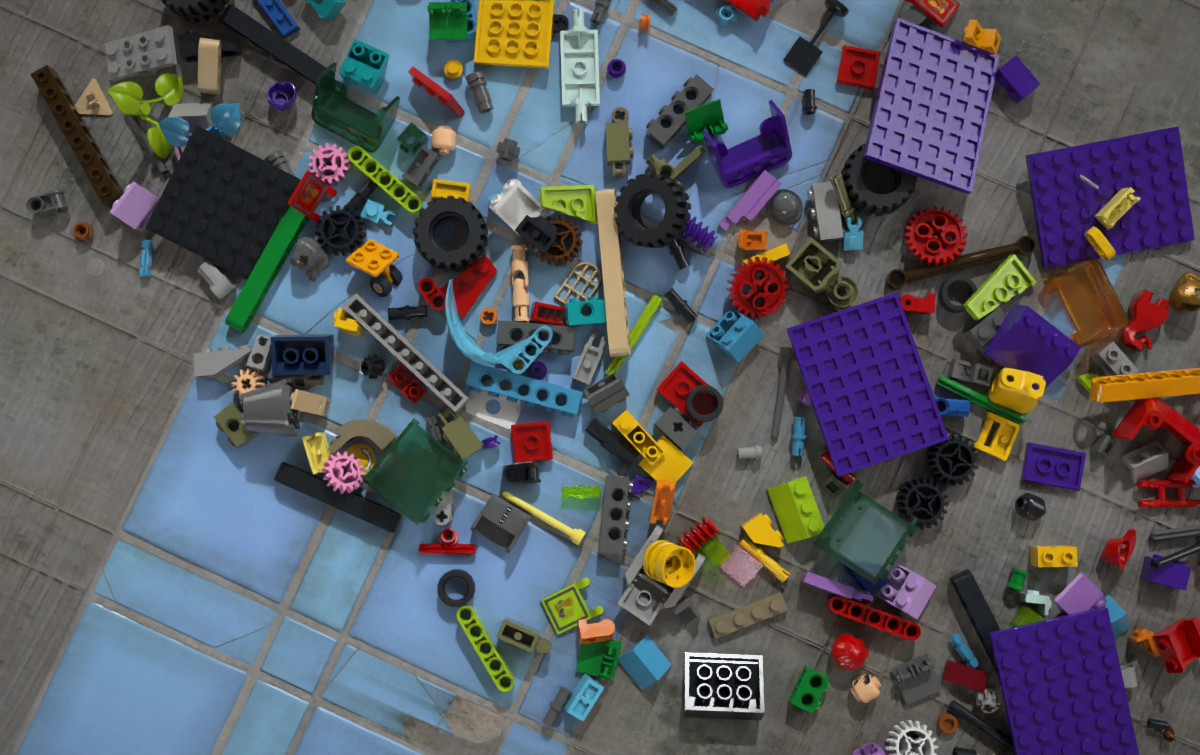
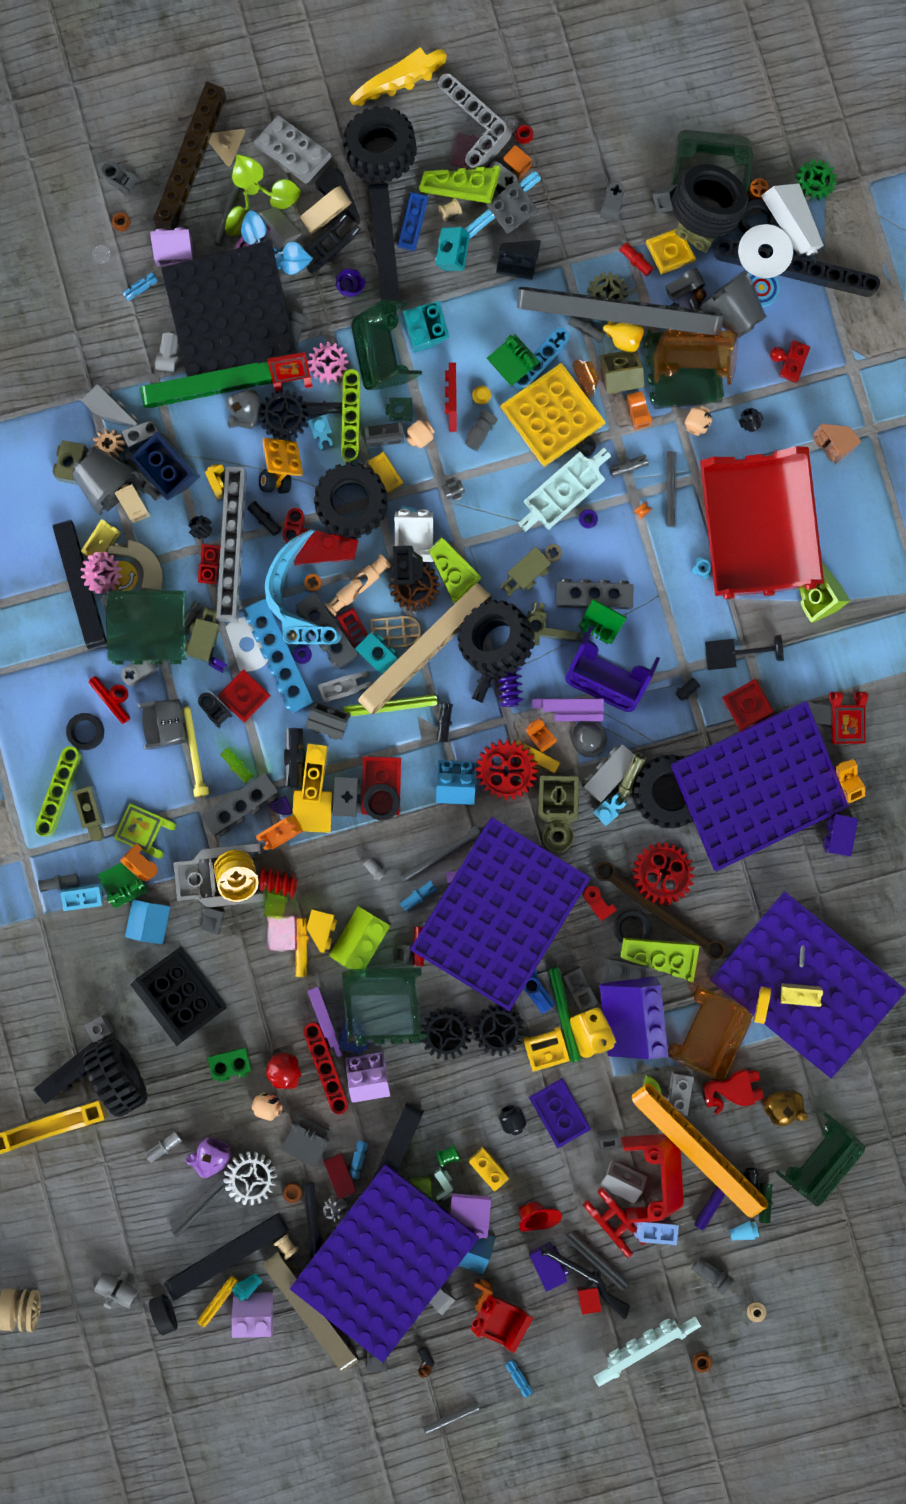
camera: 45 degrees right, 0 degrees up
dark tan plate [708,592,788,638] -> none
none -> black piece [303,211,361,274]

